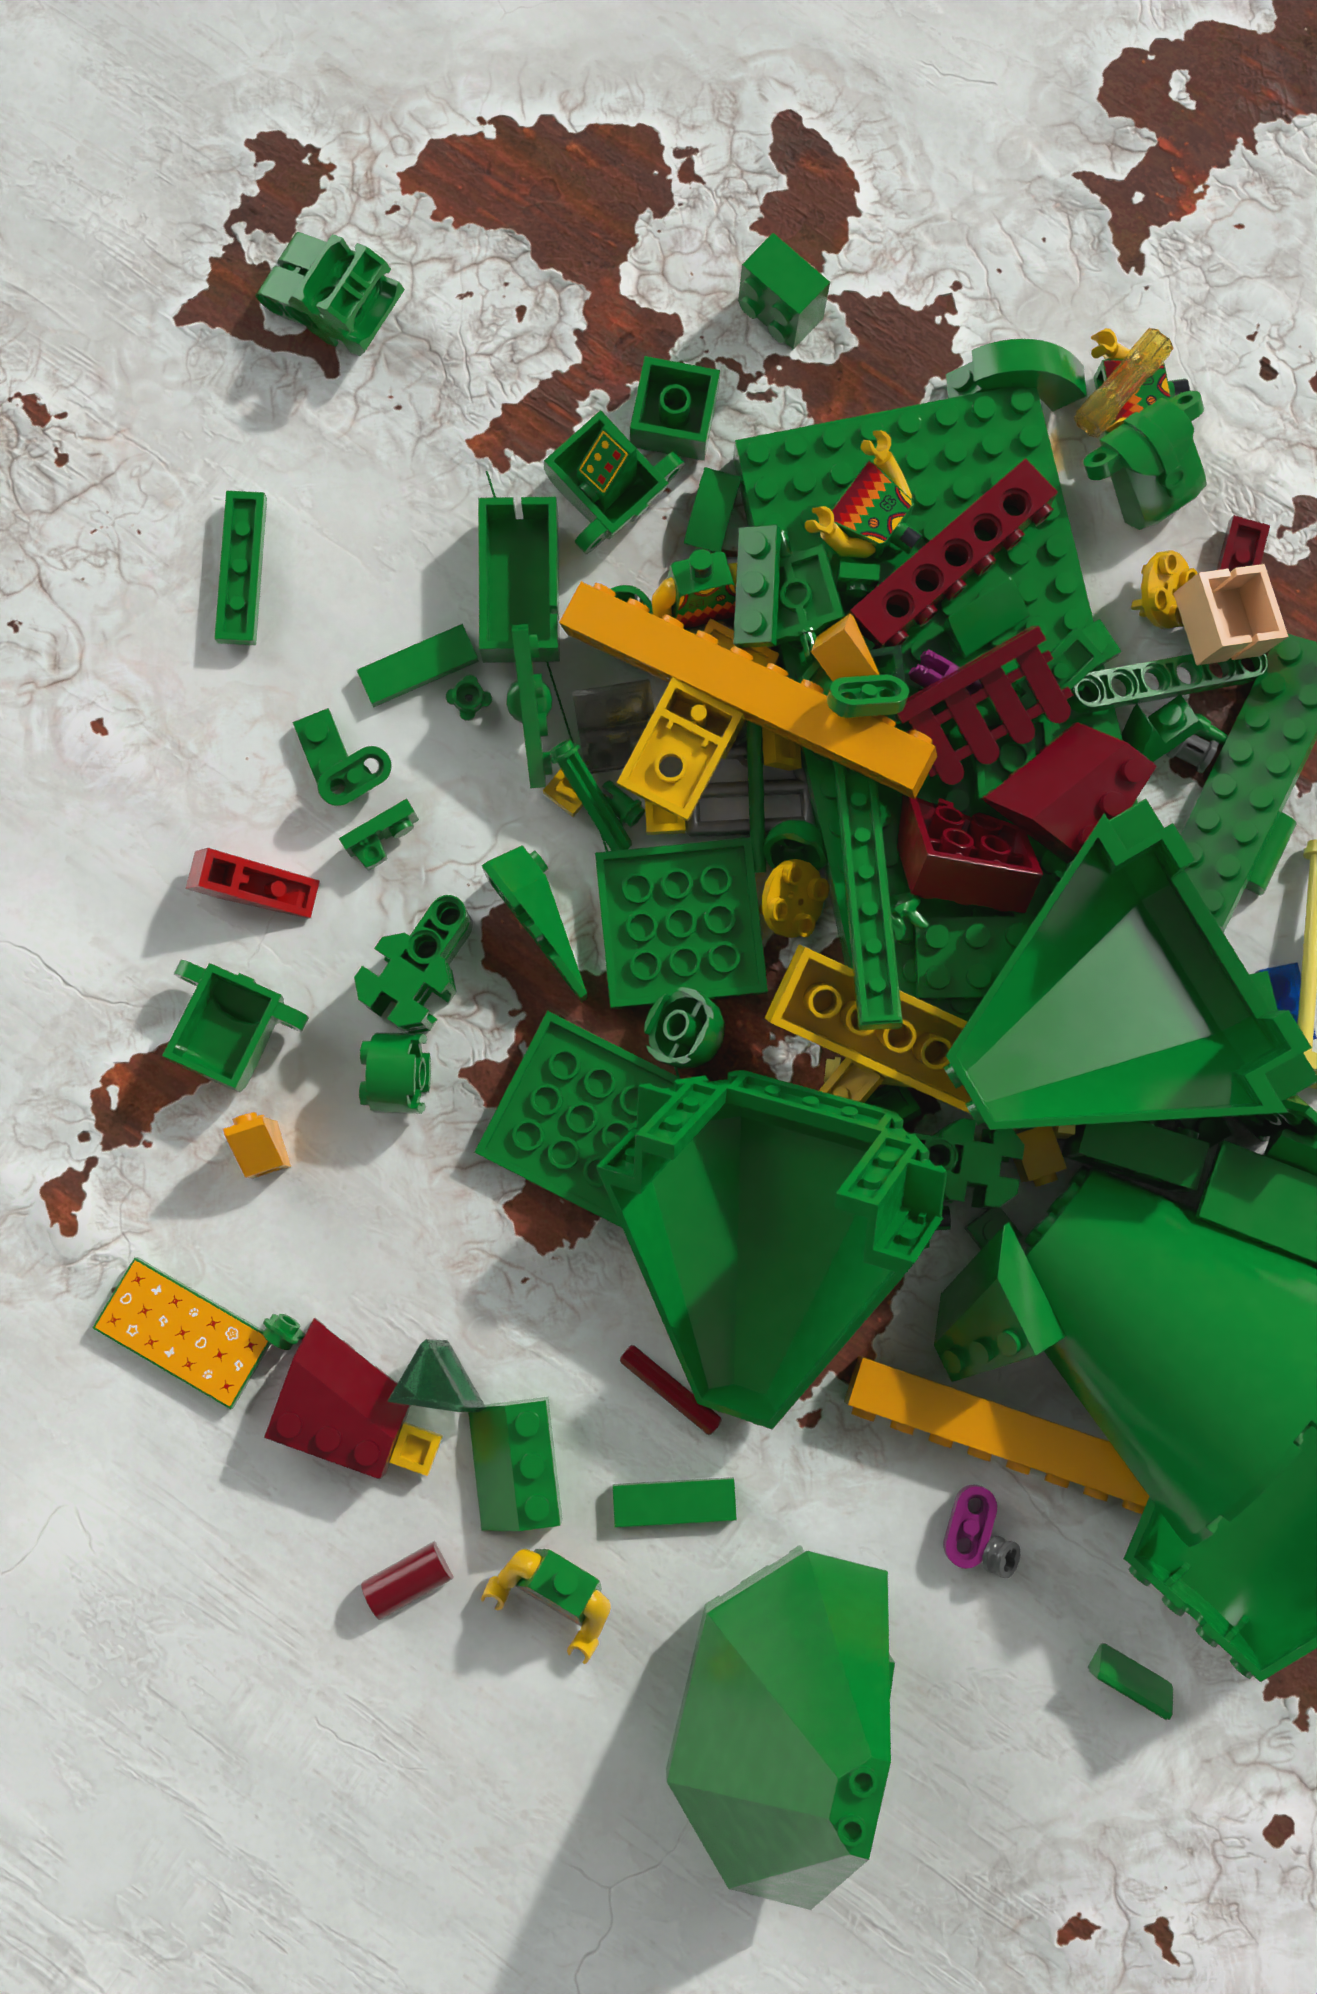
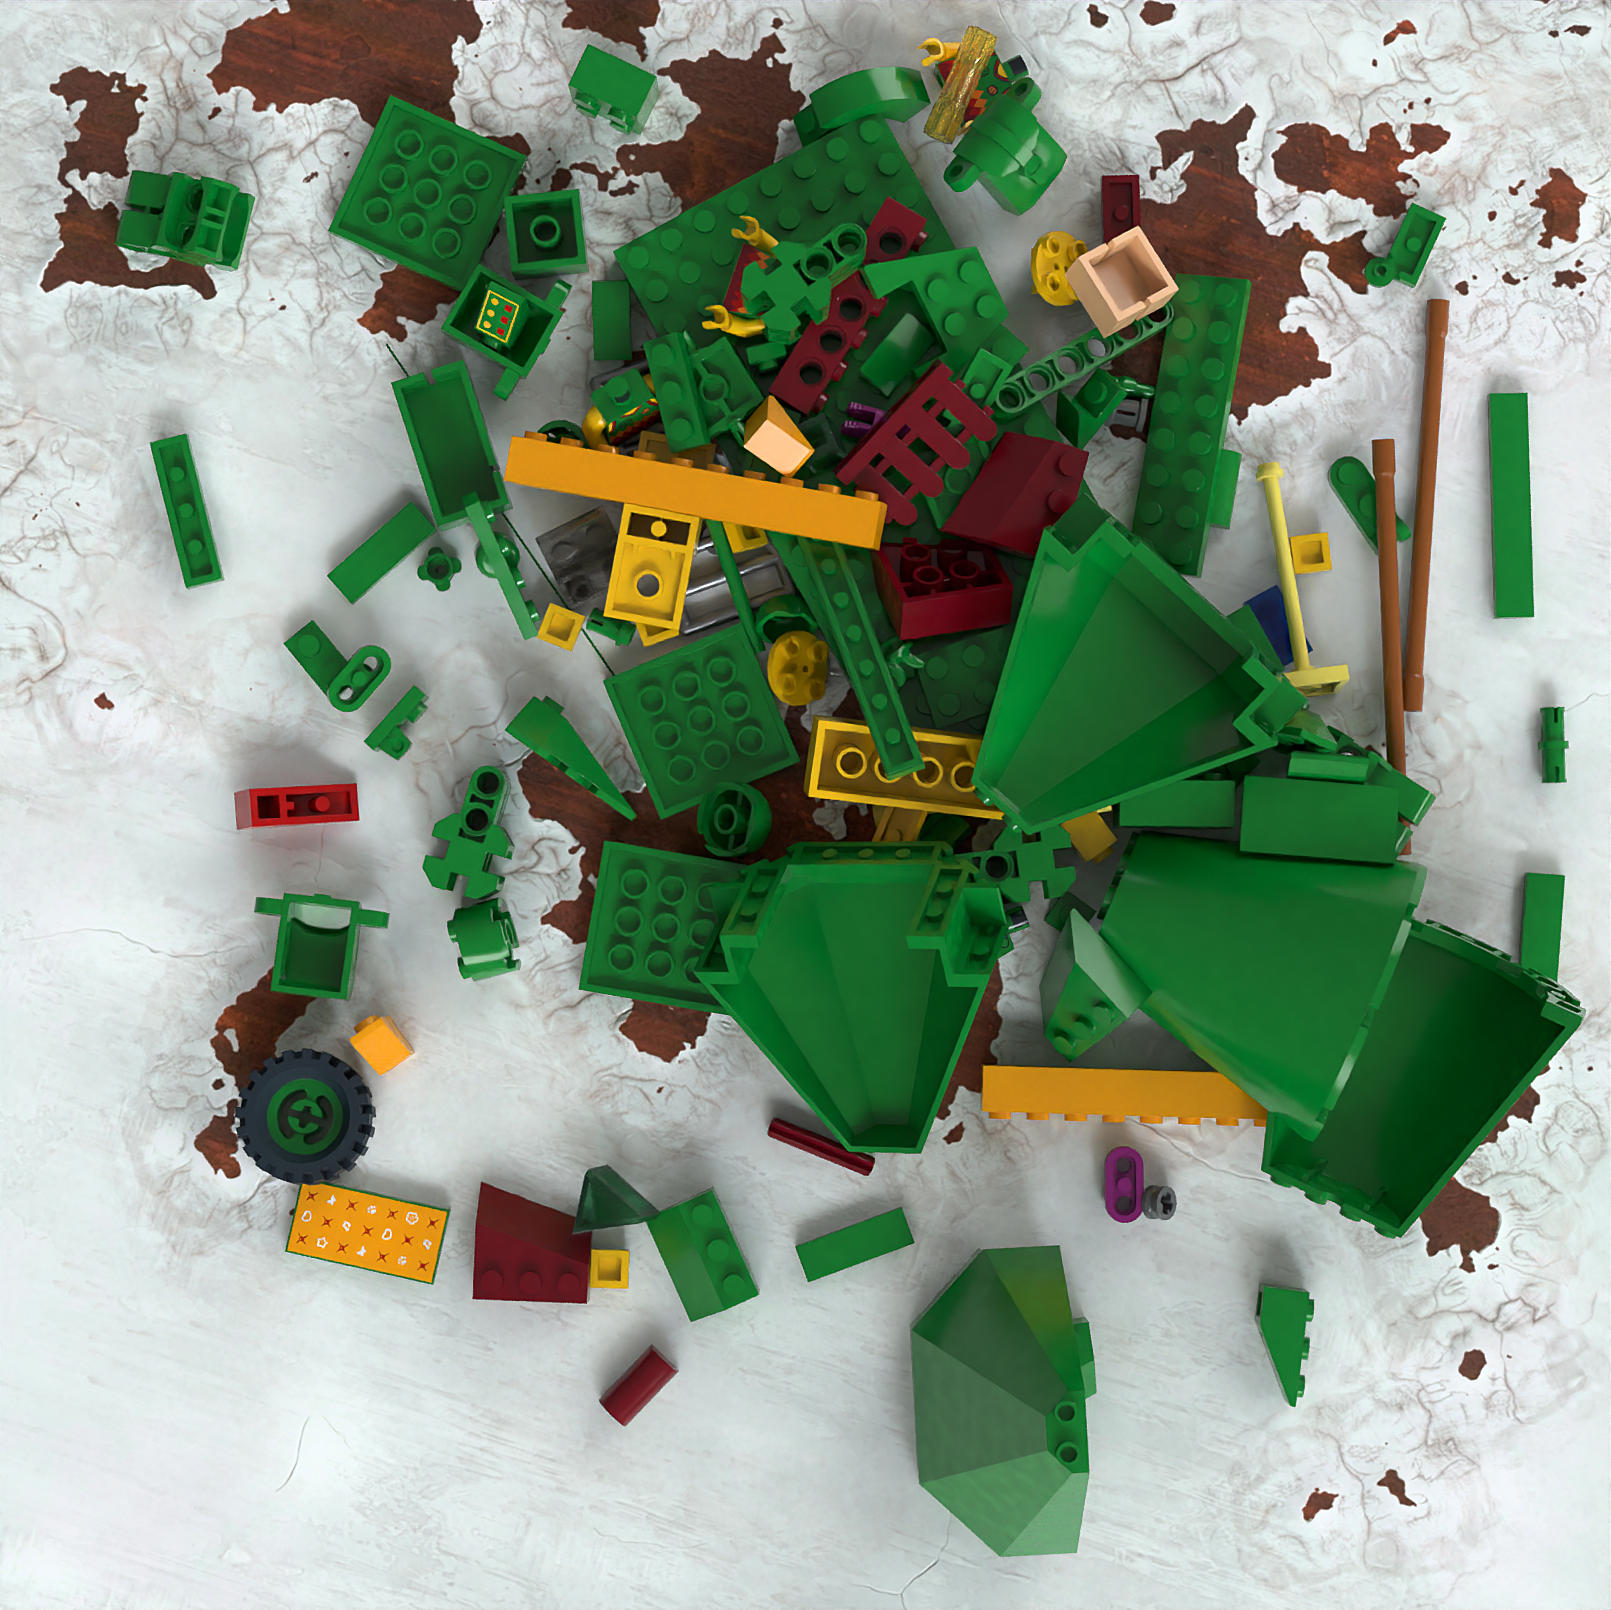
camera: 15 degrees left, 5 degrees up
green plate [263,1314,305,1350] -> none
torso [481,1549,611,1664] -> none
green axle [550,739,632,851] -> none
green plate [827,675,909,718] -> none
green slope [1087,1643,1173,1720] -> none
none -> black wheel [235,1048,376,1186]
none -> green plate [328,95,528,292]
none -> green connector [740,223,867,345]
none -> green wing [859,246,1009,401]
none -> green slope [1255,1283,1314,1407]

